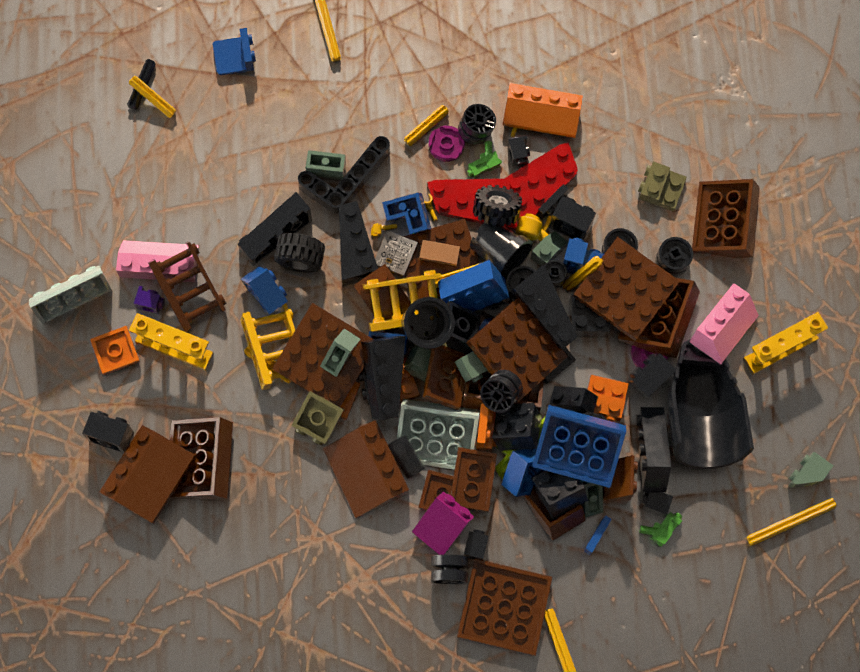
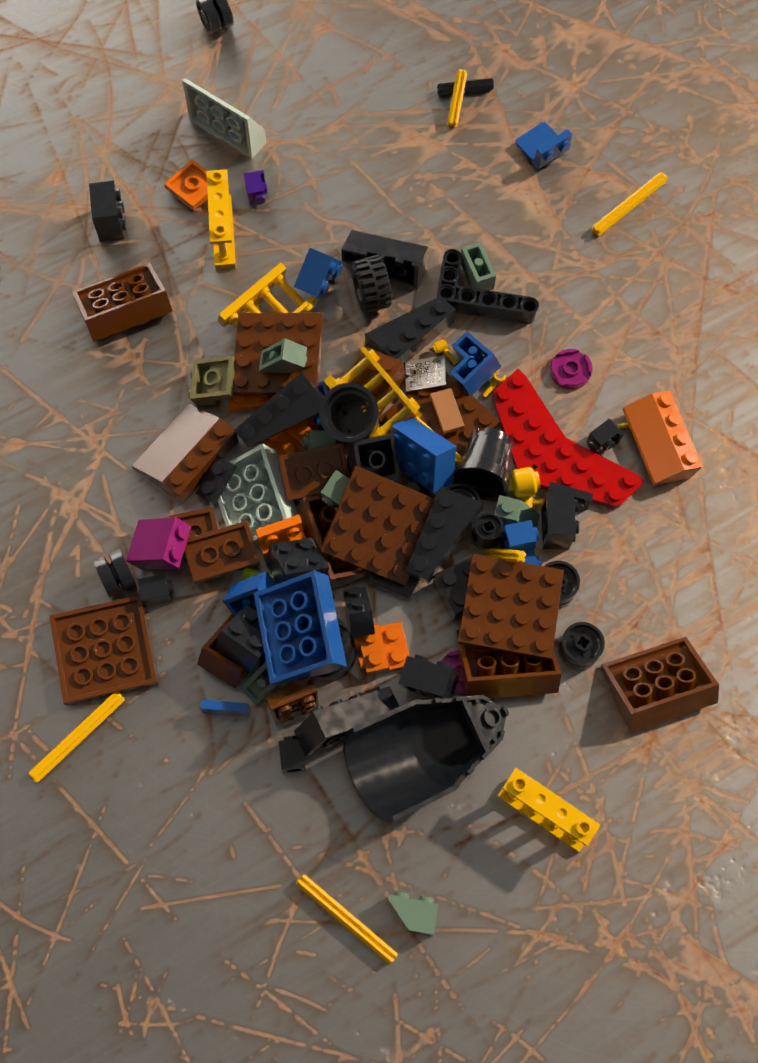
camera: 65 degrees right, 5 degrees down
reddish brown slope [99,425,196,524] -> none
bright pink slope [116,241,199,282] -> none
reddish brown fence [147,241,227,331] -> none
yellow axle [404,105,449,146] -> none
black wheel [458,104,496,145] -> none
bright green piece [467,141,502,179] -> none
black wheel [473,185,522,226] -> none
black wheel [480,370,523,413] -> none
olive plate [638,161,687,212] -> none
bright green piece [639,512,683,547] -> none
bright pink slope [689,284,759,364] -> none

